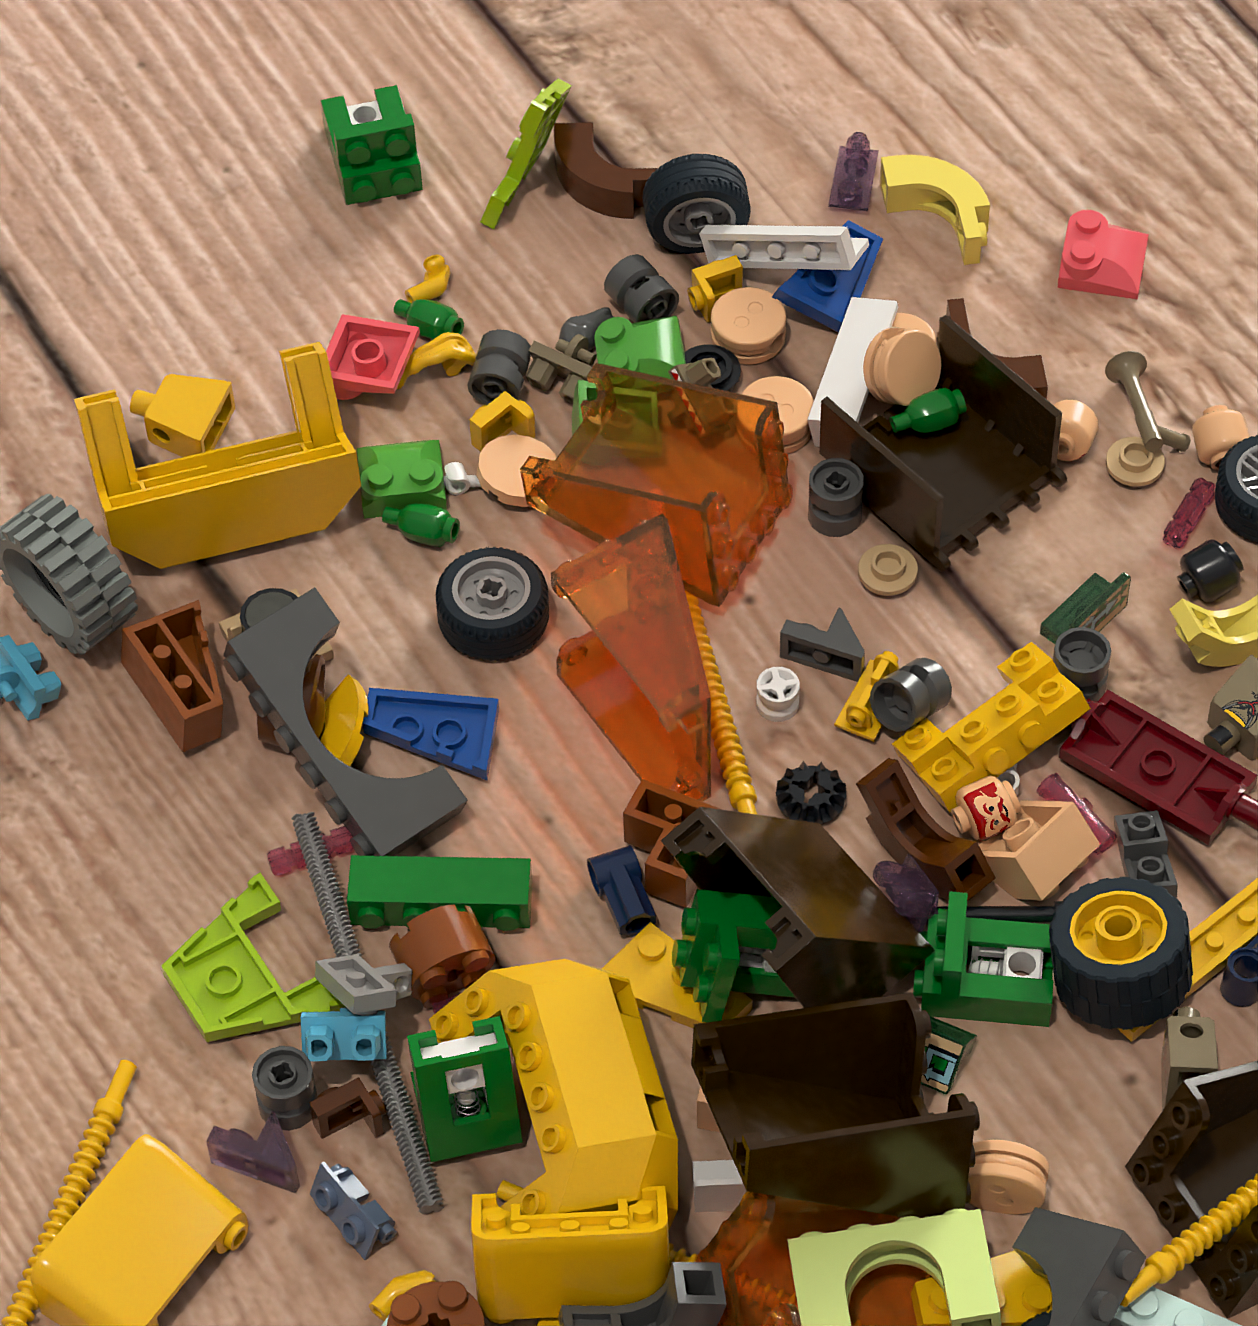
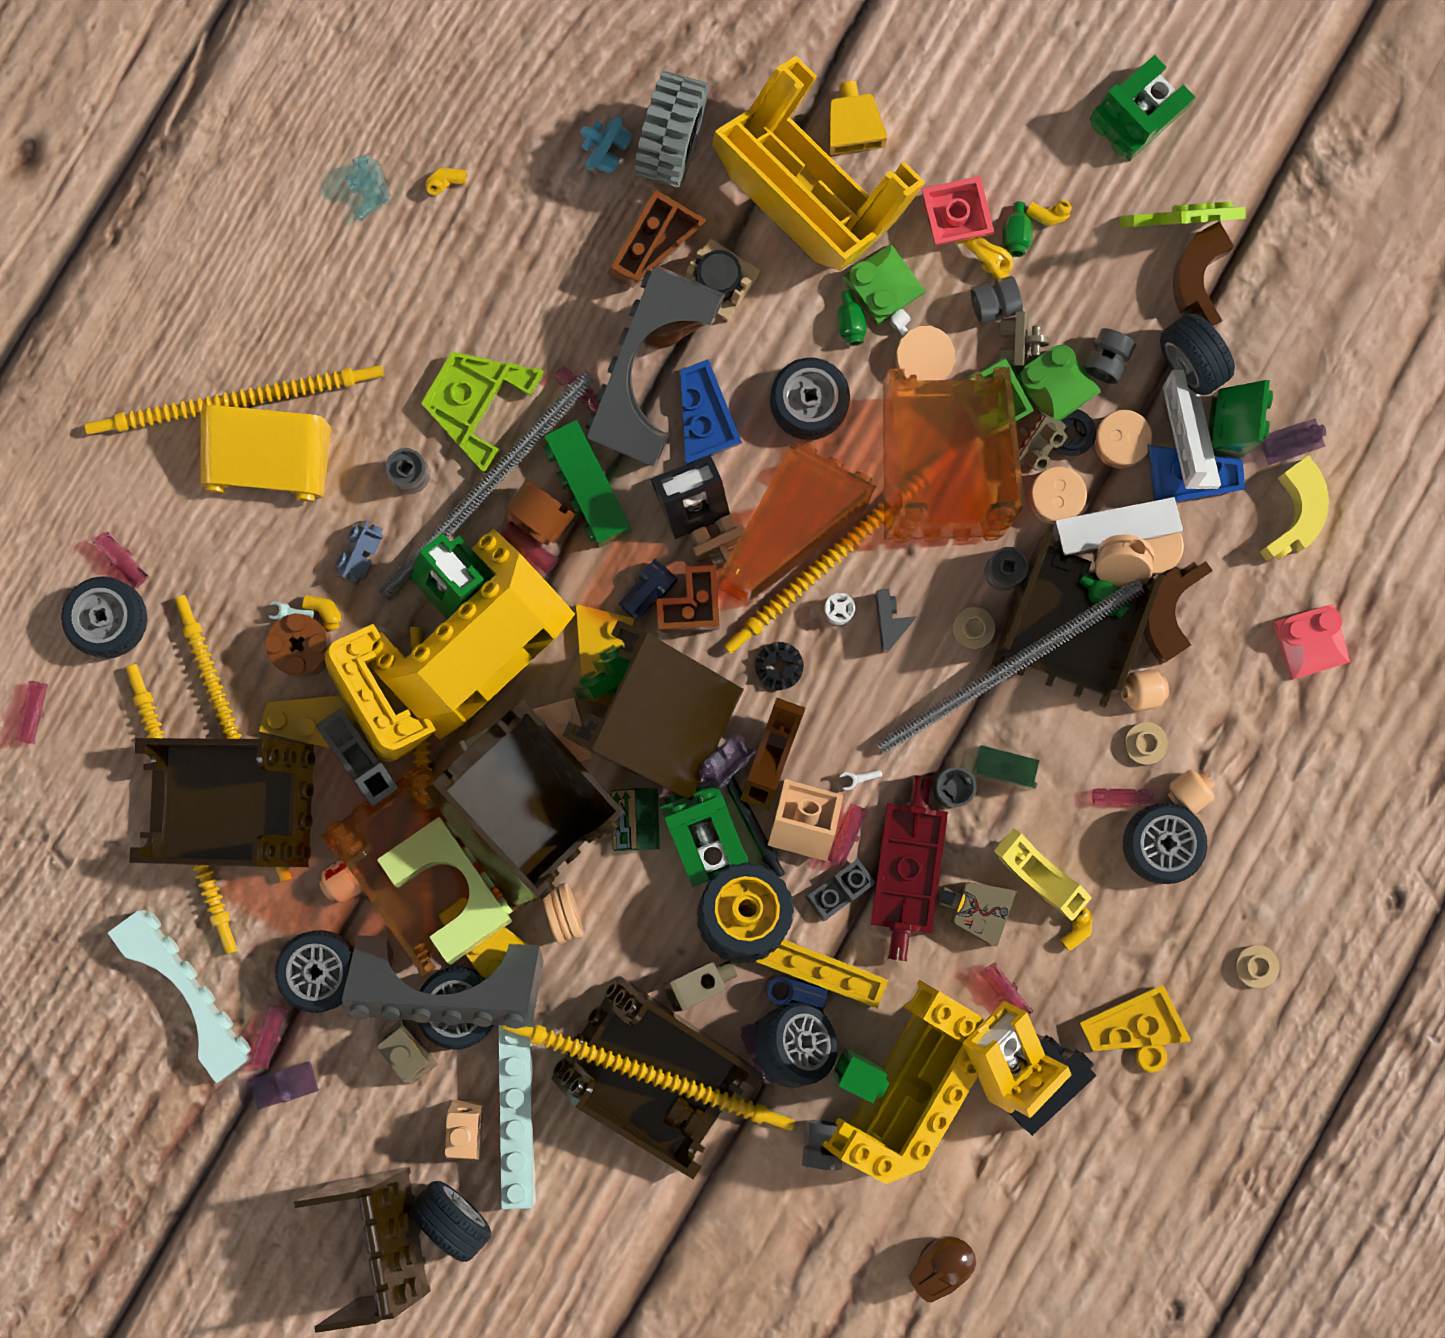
camera: 55 degrees right, 30 degrees up
slope [206,1111,300,1194] -> none
medium azure hips [300,1008,387,1062] -> none
reddish brown bracket [309,1077,387,1139] -> none
light grey hinge [315,954,412,1016] -> none
yellow tile [320,674,369,766] -> none
yellow bracket [469,391,536,452] -> none
dark grey animal [559,307,613,352] -> none
yellow bracket [687,255,743,323] -> none
yellow hinge [834,651,899,742] -> none
dark grey wheel [870,658,952,732] -> none
yellow bracket [892,642,1091,813] -> none
light nougat head [951,776,1021,841] -> none
dark tan piece [1105,351,1191,452] -> none
black head [1177,539,1244,603] -> none
none -> black brick [650,455,730,539]
none -> dark tan hips [691,514,747,569]
none -> light grey axle [876,579,1145,754]
none -> green slope [1208,380,1273,458]

